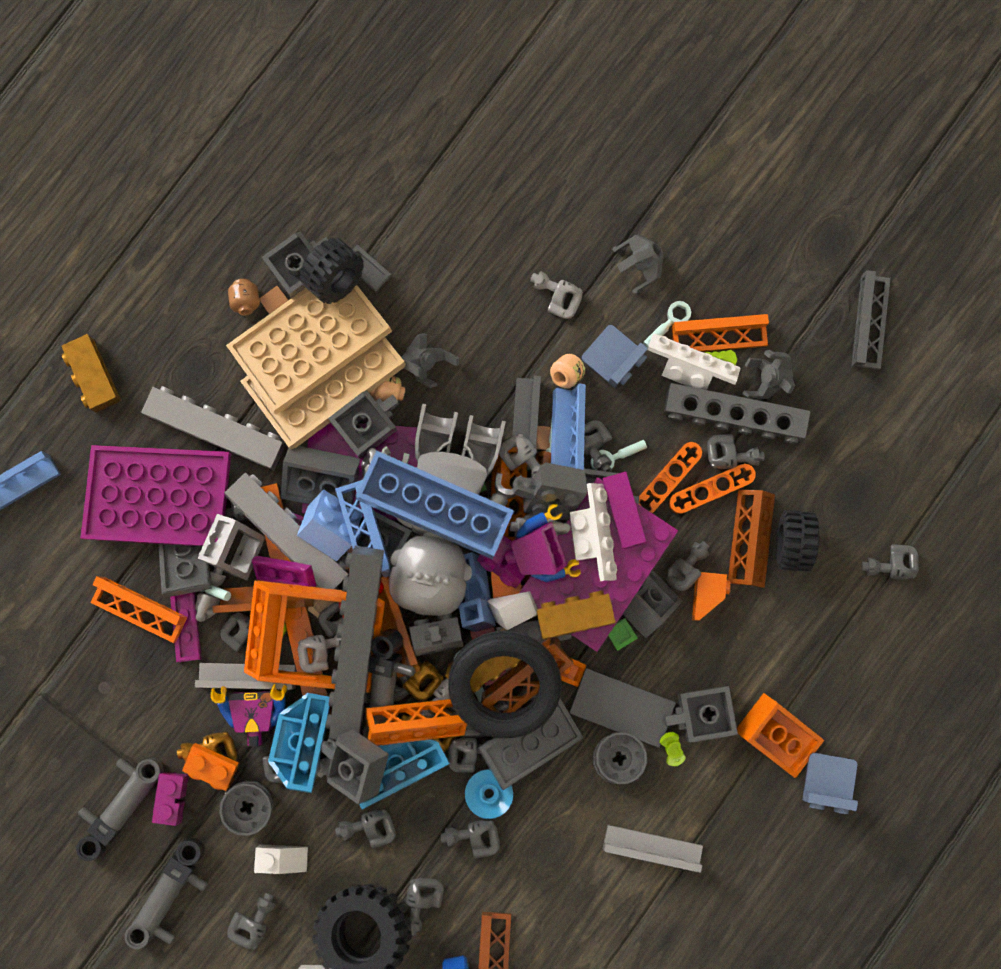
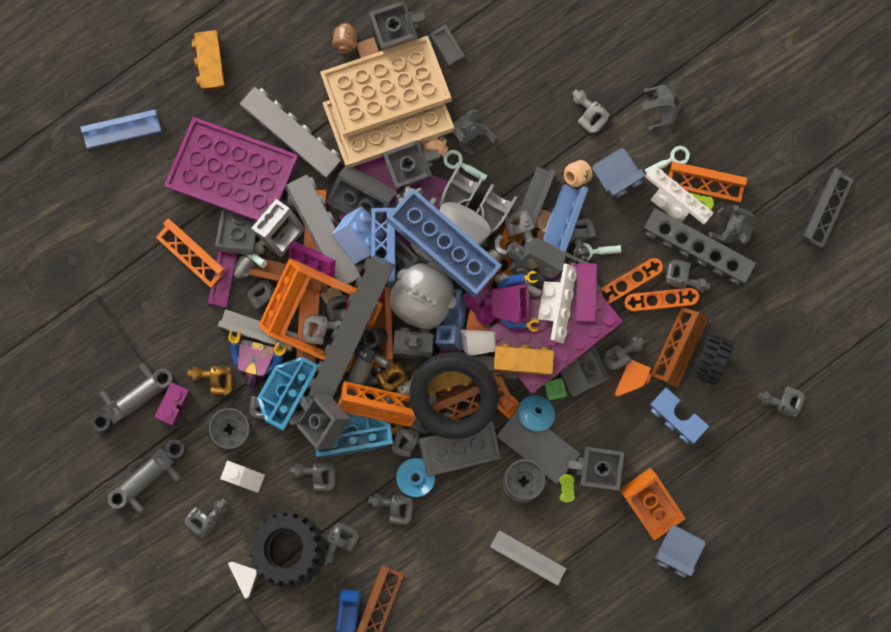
camera: 15 degrees right, 0 degrees up
orange bracket [182,743,239,791] -> none
black tyre [300,238,364,304] -> none
none -> light aqua piece [444,150,488,182]
none -> dark azure dish [517,395,555,432]
none -> medium blue arch [649,388,709,444]

